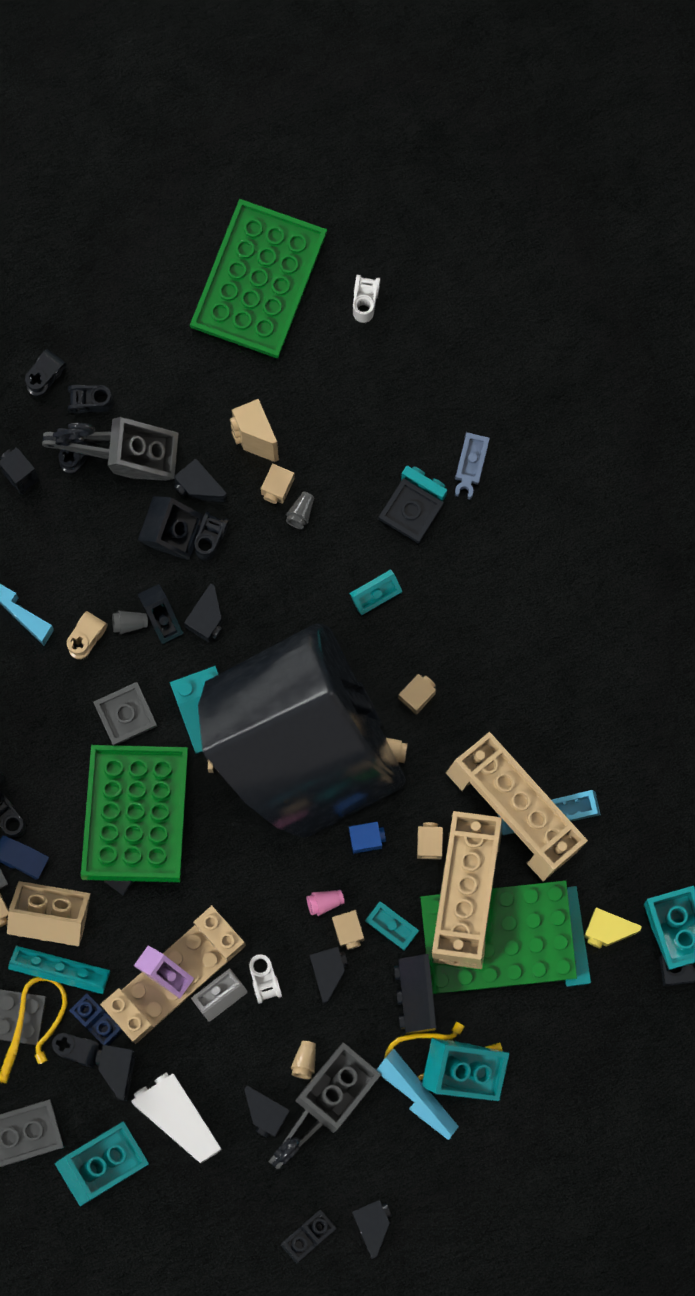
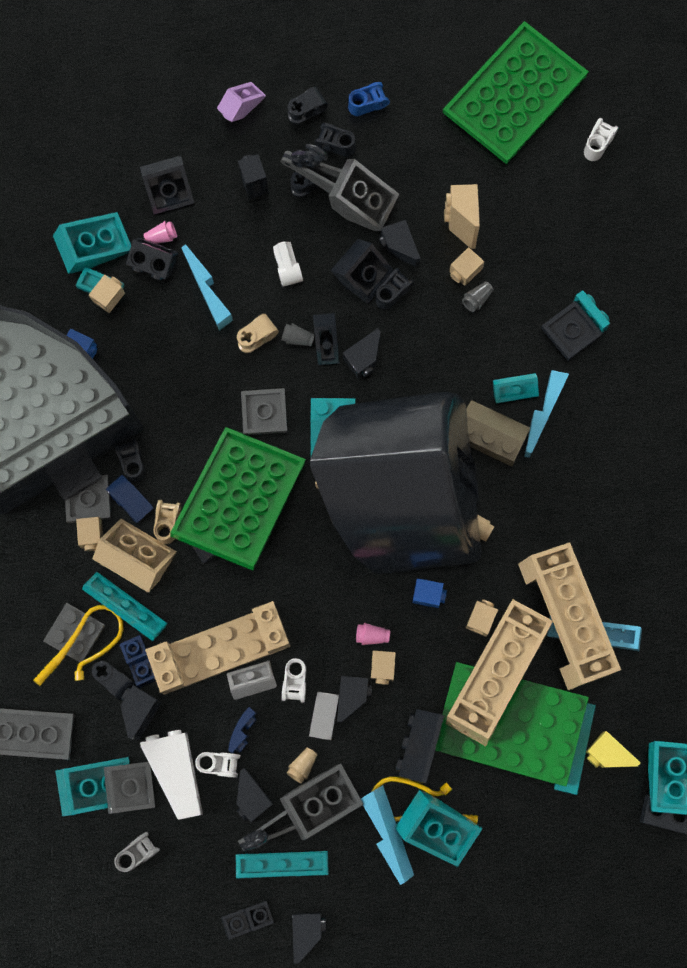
camera: 25 degrees right, 0 degrees up
lavender slope [134,946,194,998] -> none
teal plate [365,902,419,951] -> none
tan brick [398,674,436,714] -> none
sand blue plate [455,433,489,499] -> none
none -> dark grey plate [104,762,155,814]
none -> light grey piece [115,832,160,872]
none -> tan piece [154,500,181,544]
none -> white piece [195,752,240,778]
none -> dark blue slope [228,707,257,754]
none -> teal tile [236,851,328,878]
none -> white piece [273,242,303,287]
none -> light grey slope [309,692,339,741]
none -> blue piece [348,82,390,116]
none -> dark tan slope [466,400,530,466]
none -> medium azure slope [524,370,569,458]

